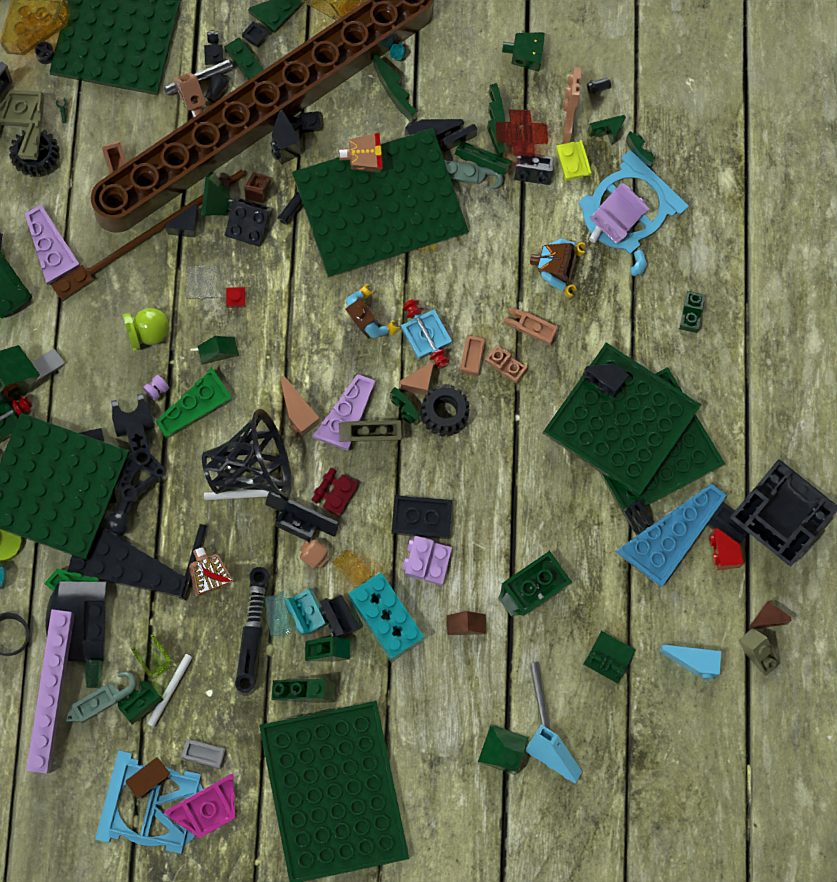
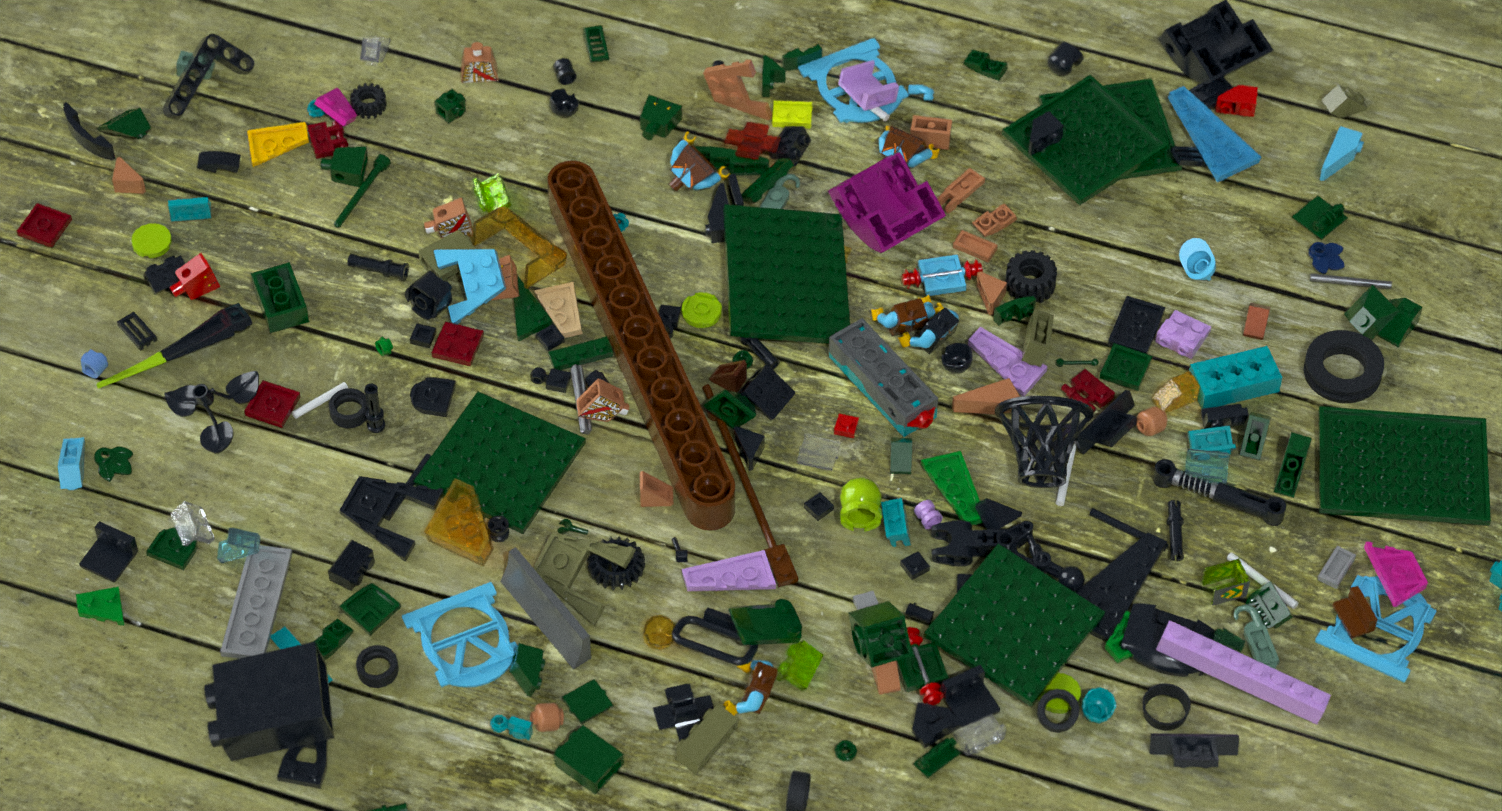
camera: 65 degrees left, 20 degrees down
torso [189,547,233,597] -> none
black slope [270,110,301,165] -> none
nougat torso [339,133,383,172] -> none
dark green slope [373,54,418,122] -> none
dark green slope [498,550,572,616] -> none
medium azure slope [525,724,582,783] -> none
copper slope [749,601,792,630] -> none
none -> tan wing [534,282,583,338]
none -> torso [669,132,730,192]
none -> black hand [672,537,688,563]
none -> lime tile [682,292,722,328]
none -> dark green plate [733,350,753,369]
none -> black plate [804,492,834,521]
none -> magenta slope [828,152,946,253]
none -> dark grey piece [829,318,938,437]
none -> teal hinge [881,498,911,547]
none -> torso [898,302,959,355]
none -> black plate [900,551,930,580]
none -> black pin [905,602,934,624]
none -> nougat brick [911,115,952,150]
none -> black hair [941,343,973,373]
none -> black slope [975,498,1022,529]
none -> black helmet [1047,42,1084,76]
none -> dark green hinge [1056,358,1099,367]
none -> dark green plate [1099,343,1153,391]
none -> black pin [1167,500,1184,561]
none -> medium azure piece [1179,238,1216,281]
none -> black tyre [1304,330,1384,403]
none -> dark blue plate [1308,242,1345,274]
none -> dark green slope [1345,284,1400,340]

